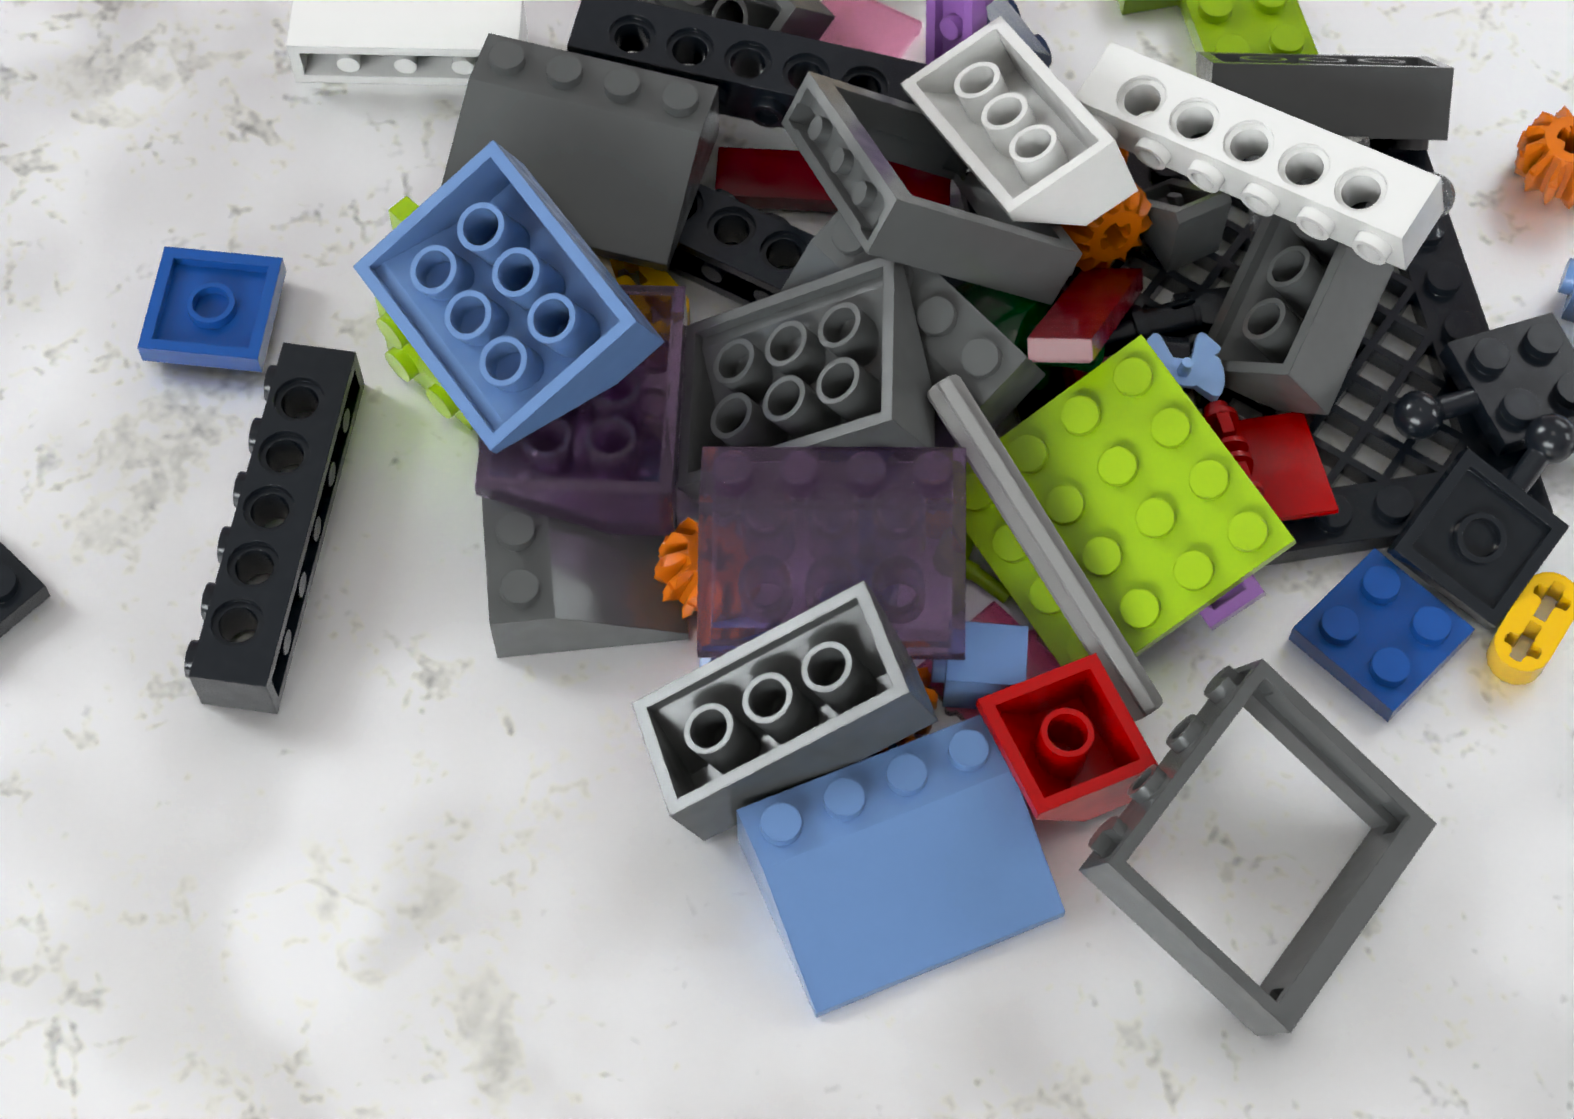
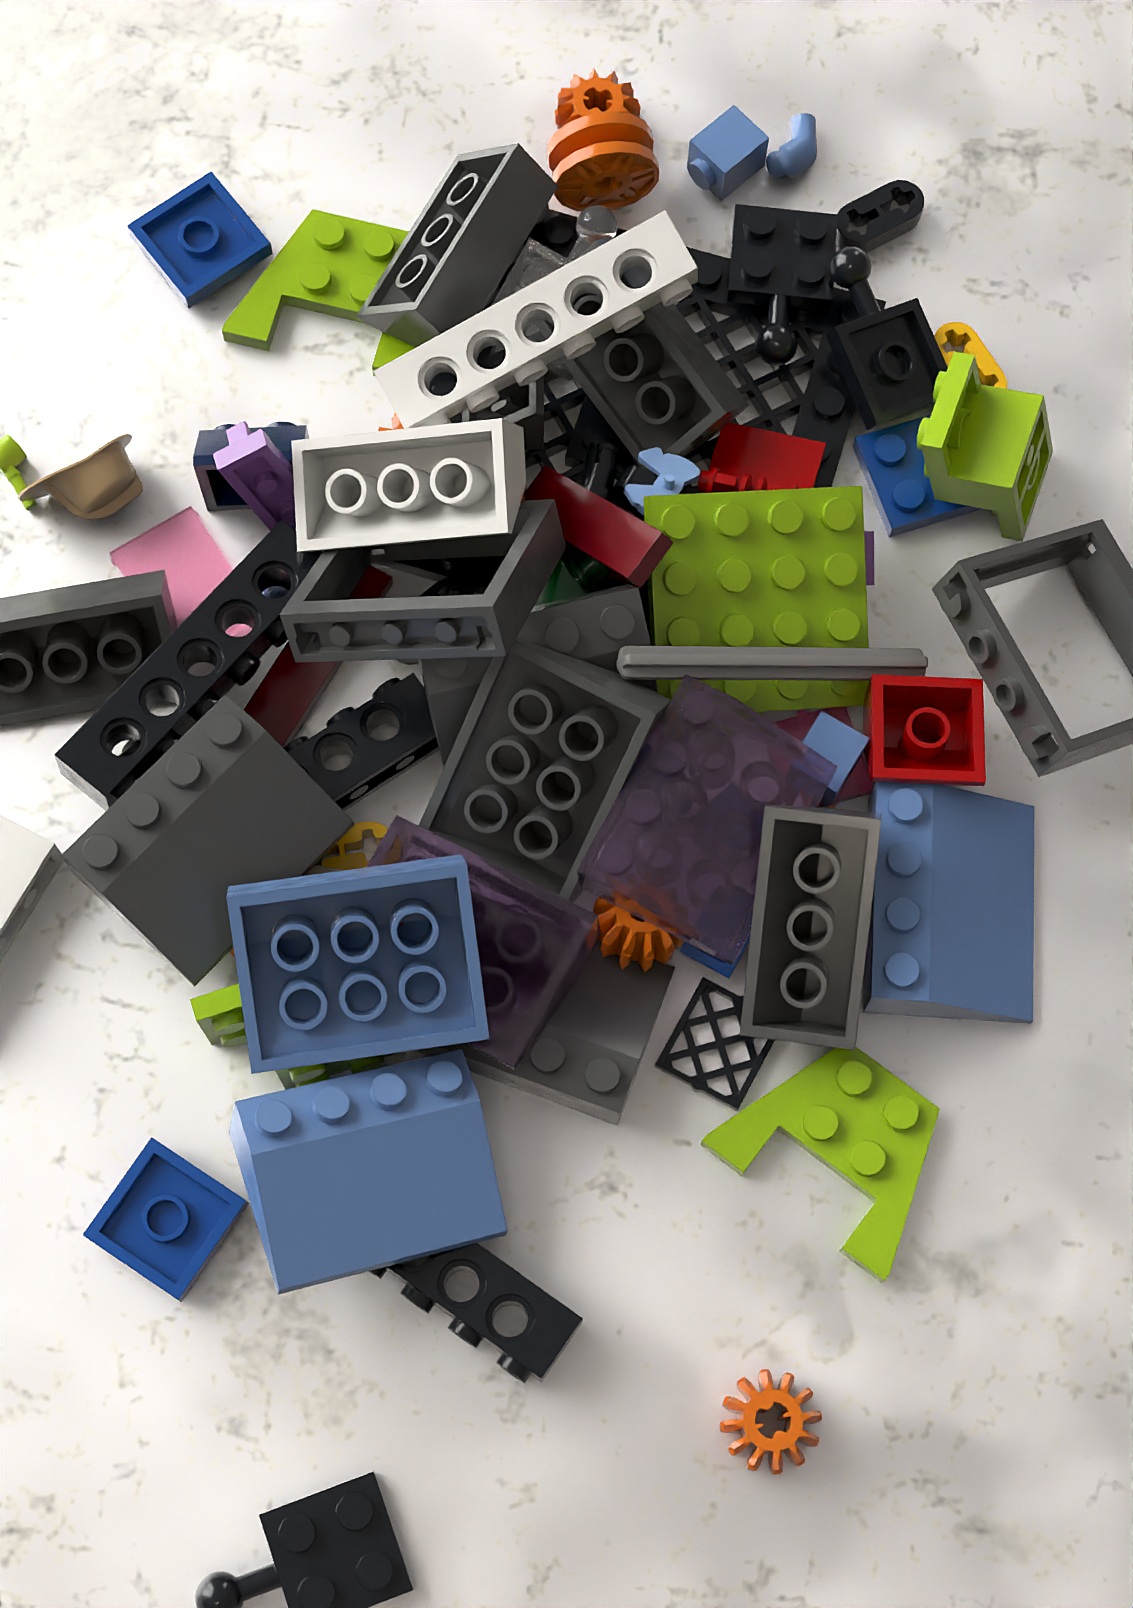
camera: 65 degrees left, 10 degrees up
none -> medium blue slope [229,1049,508,1295]
none -> orange wheel [547,111,660,213]
none -> black window [654,977,775,1111]
none -> lime wing [700,1047,940,1283]
none -> orange gear [719,1369,822,1475]
none -> lime bracket [917,352,1053,541]

